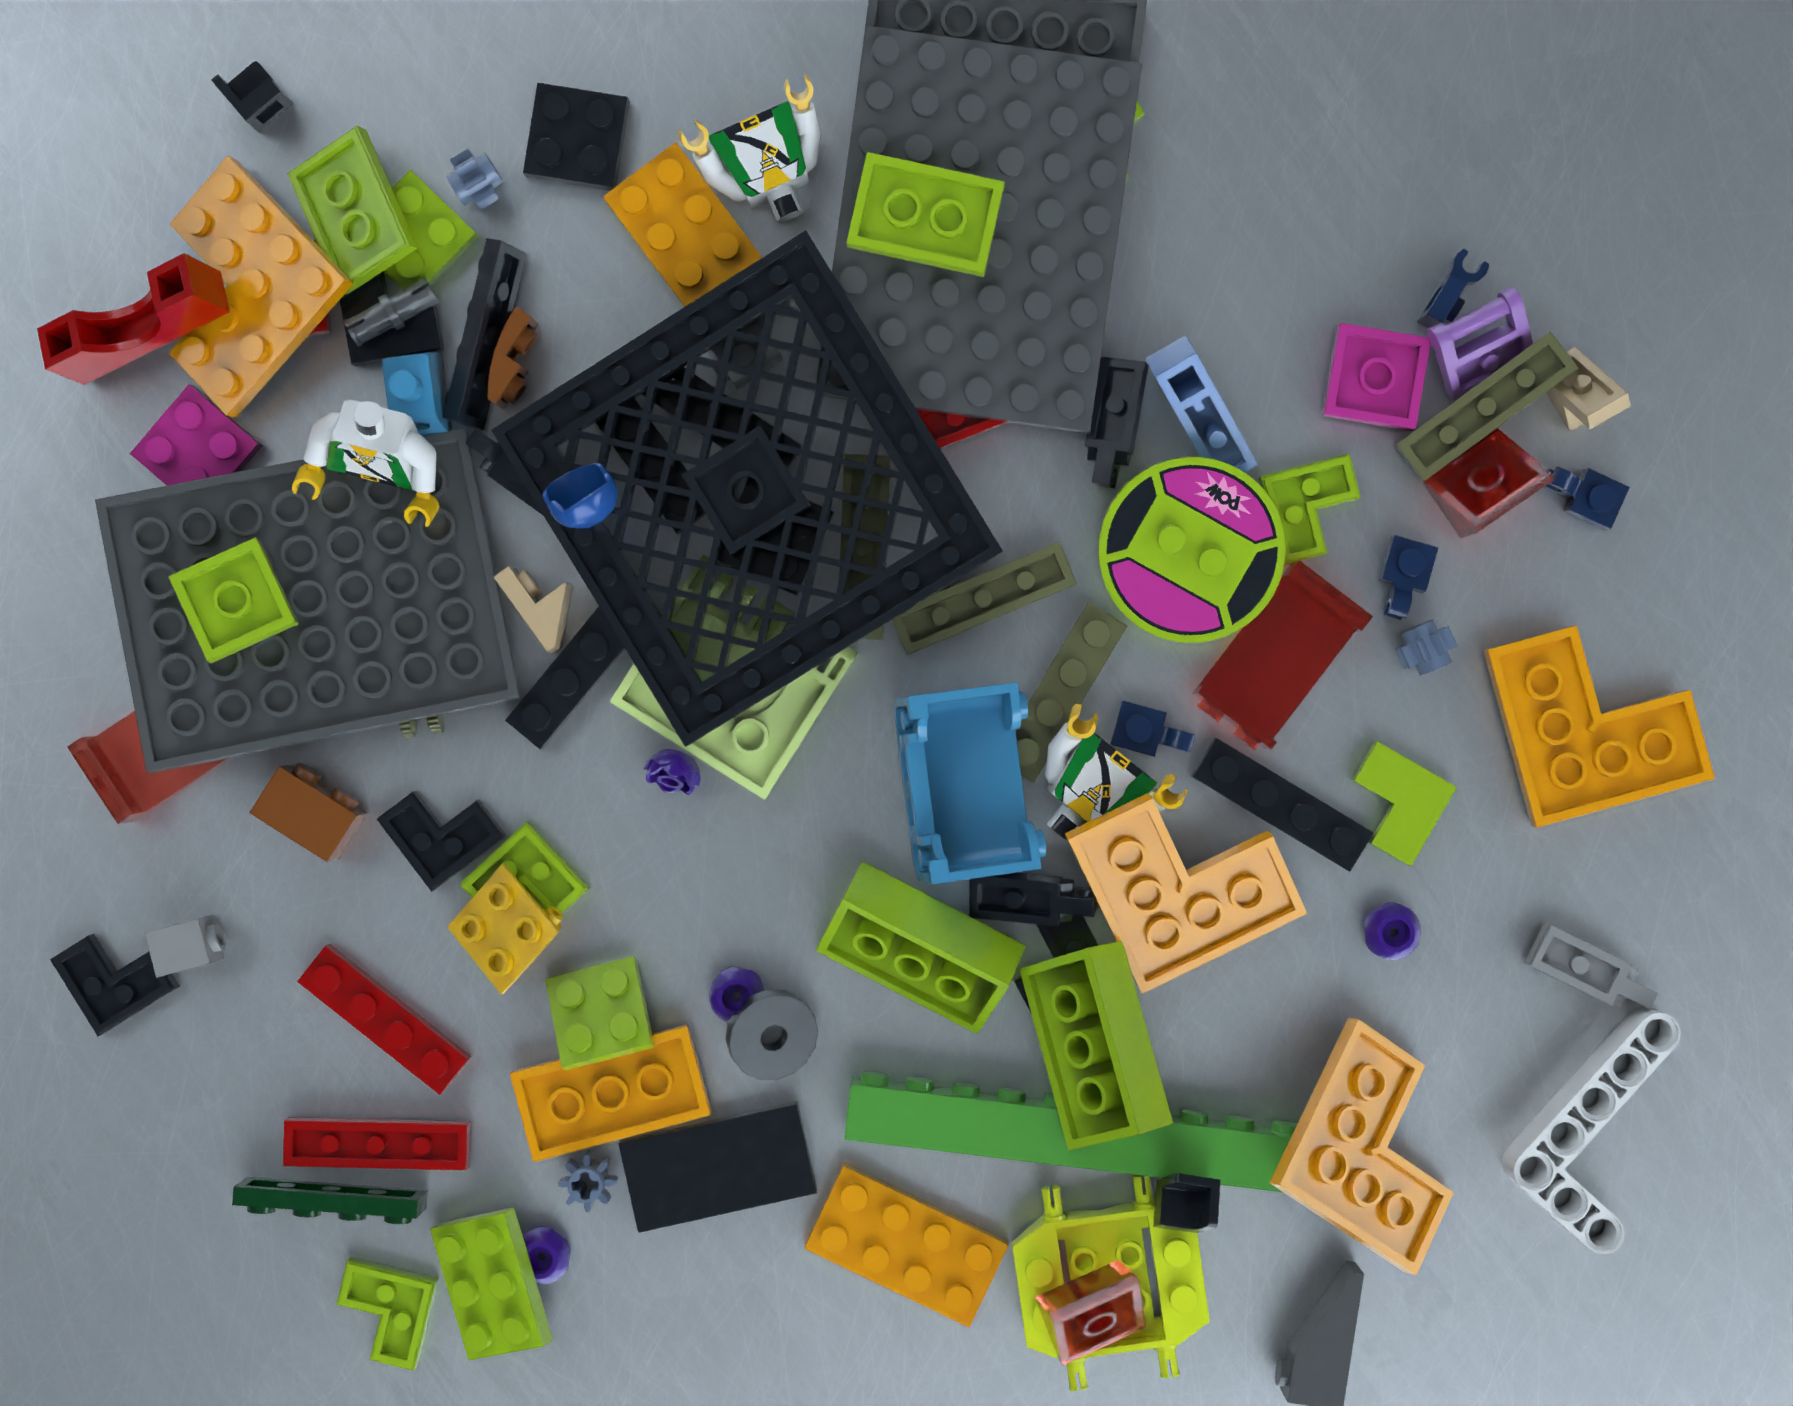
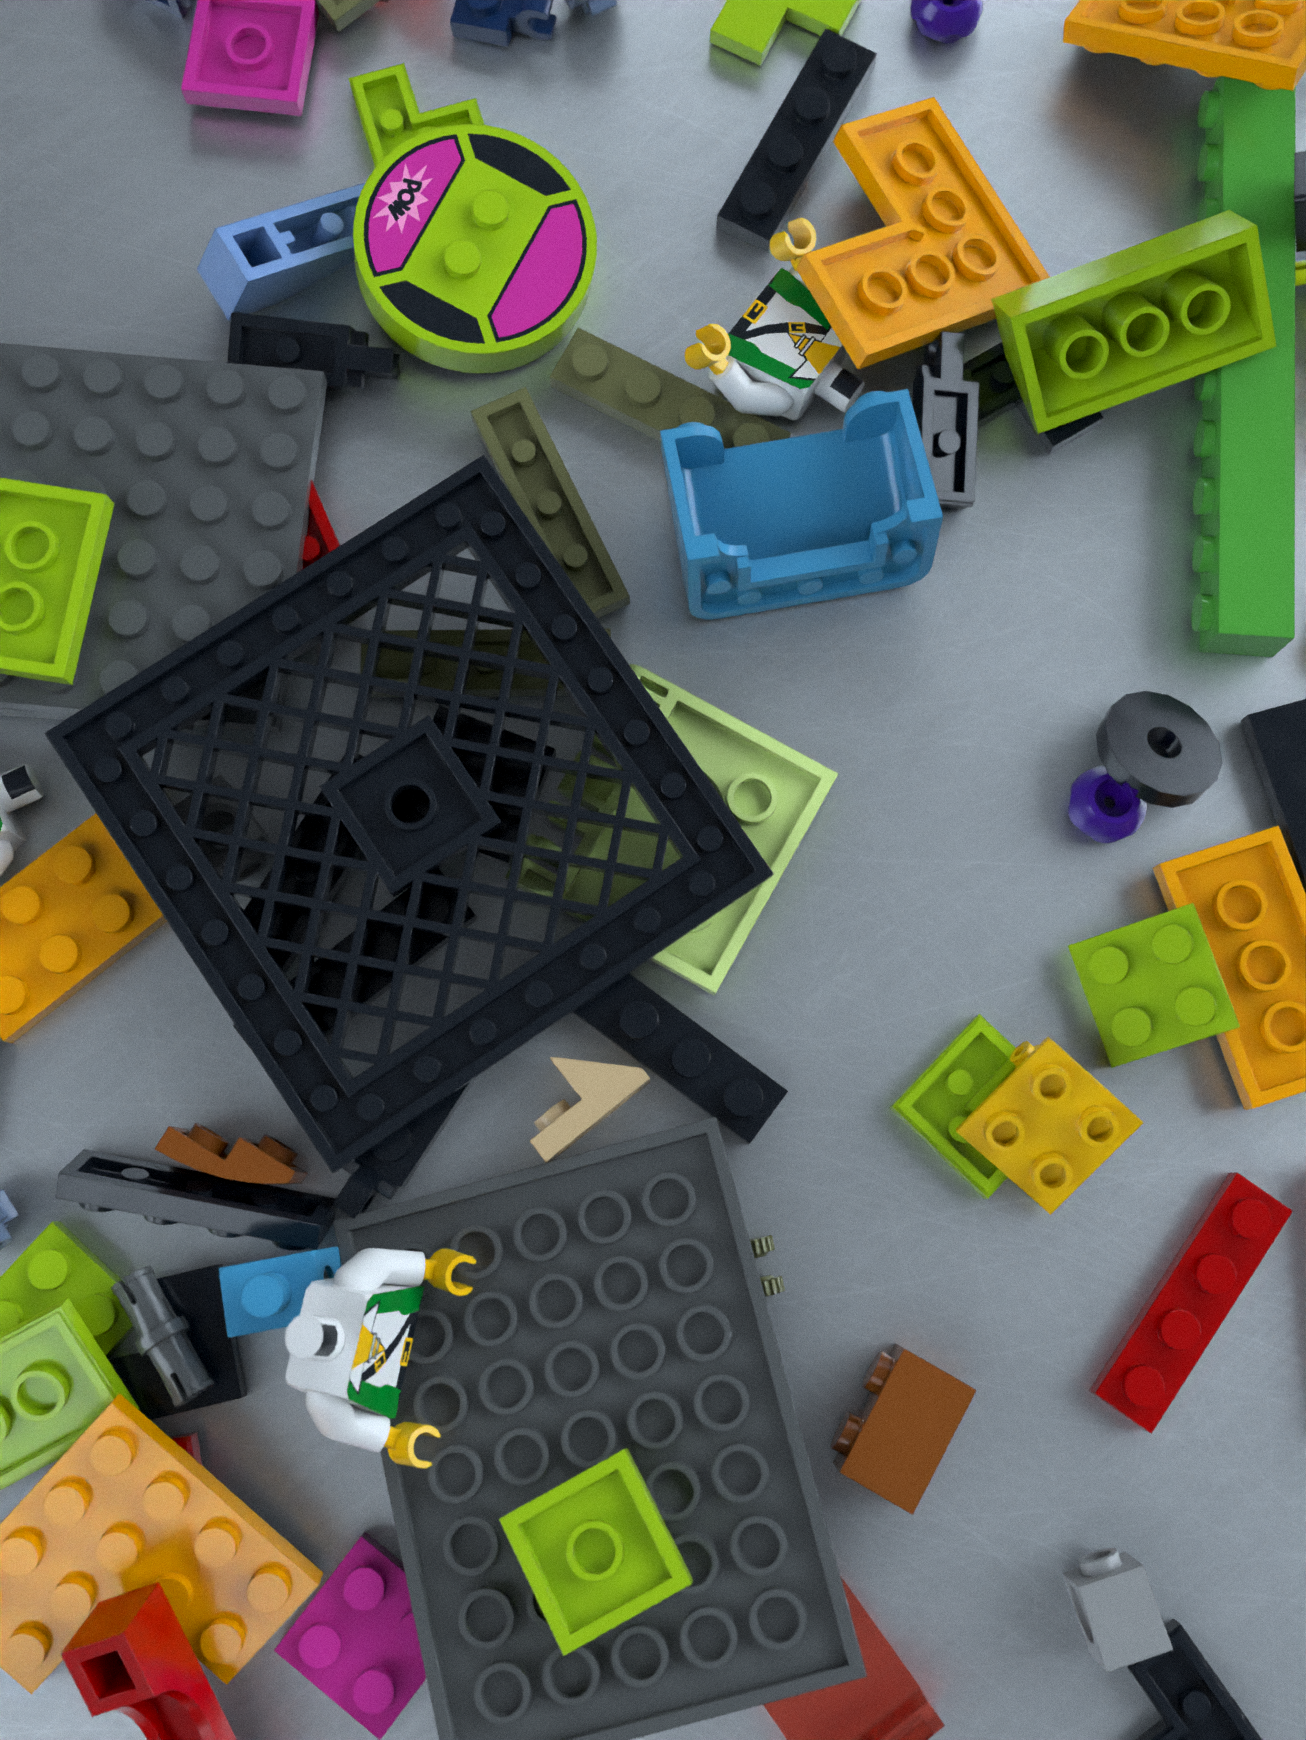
camera: 90 degrees left, 10 degrees down
black tile [377,791,507,892] -> none
blue hair [542,463,619,529] -> none
dark purple plate [644,749,701,795] -> none
lime slope [815,861,1026,1034] -> none
dark blue plate [1110,701,1195,757] -> none
clear red panel [1192,560,1373,751] -> none

